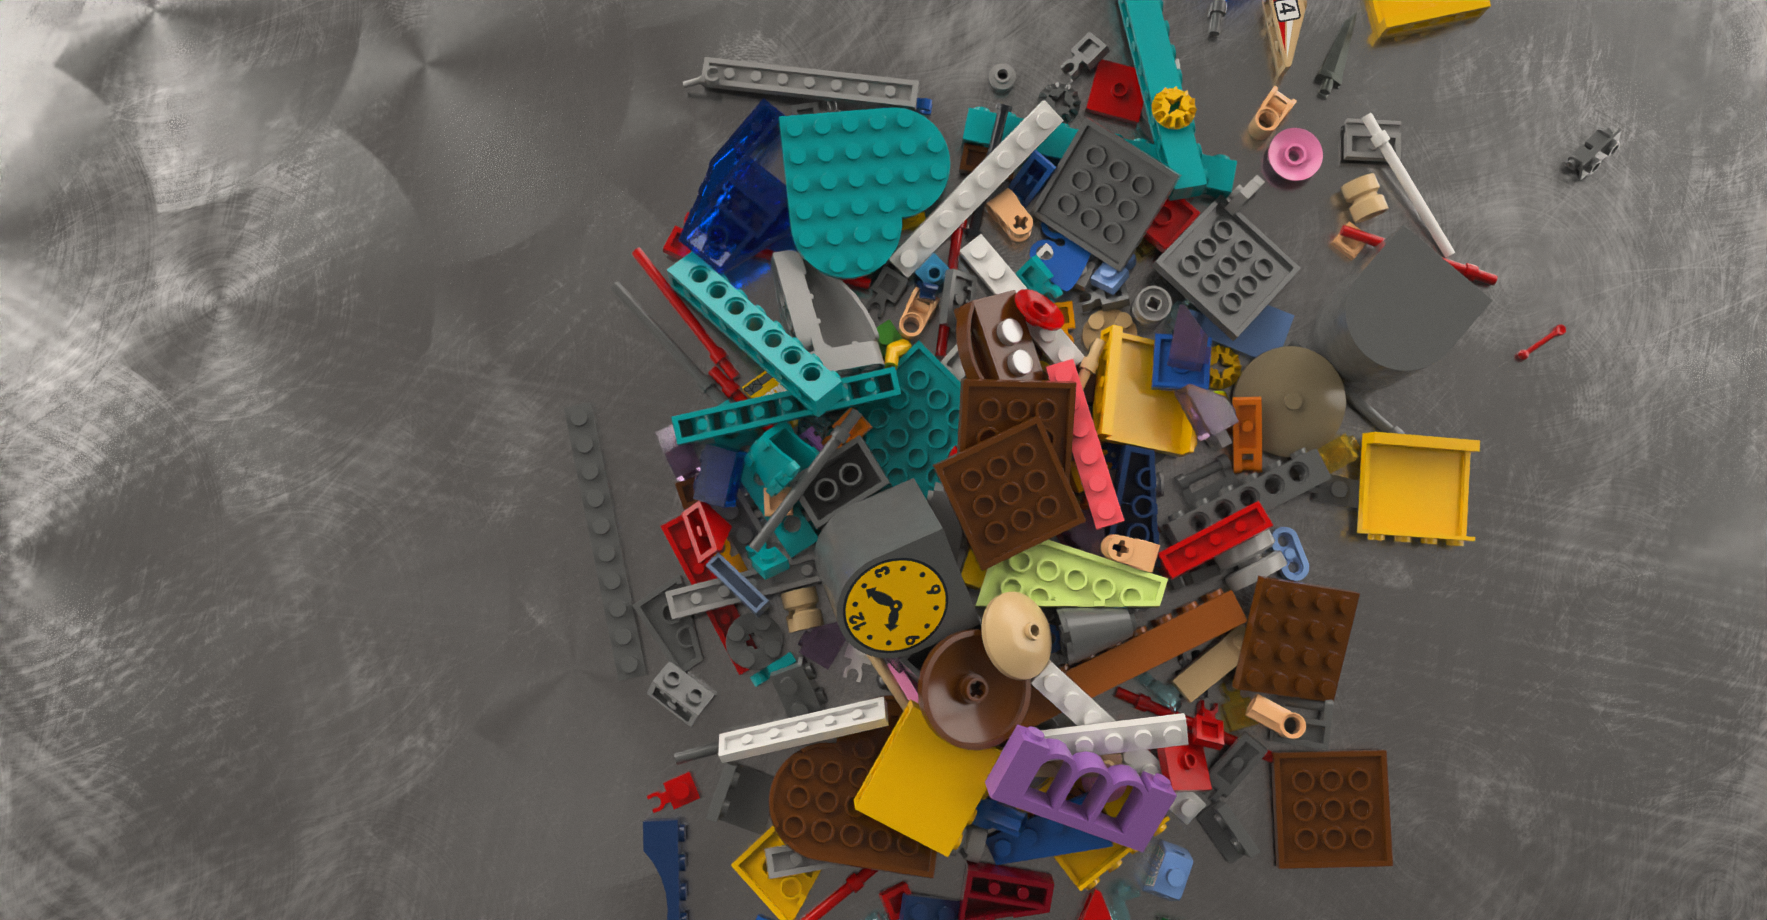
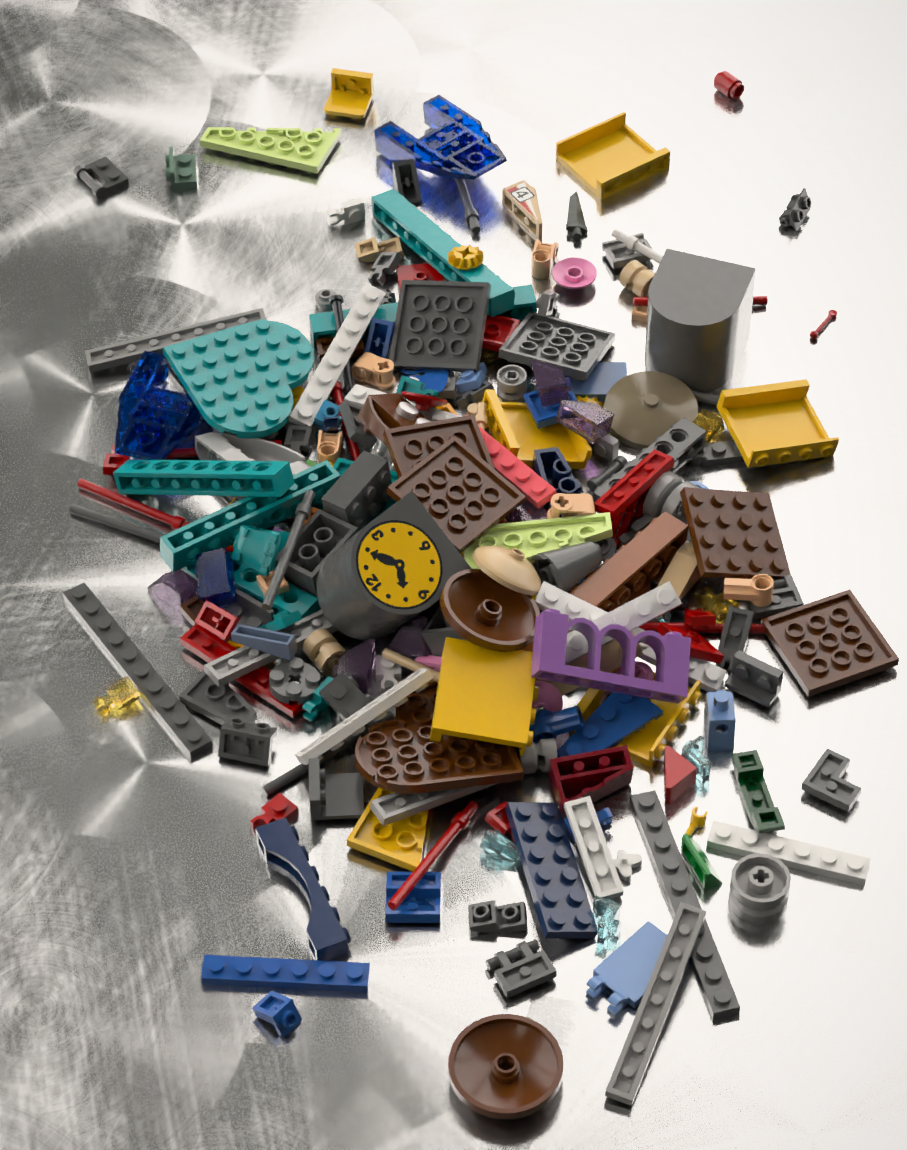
camera: 15 degrees left, 35 degrees down
light grey hand [683,66,720,88] -> none
orange plate [1232,397,1262,473] -> none
none -> clear yellow plate [92,676,141,717]
none -> dark grey brick [321,451,392,531]
none -> tan slope [354,236,404,262]

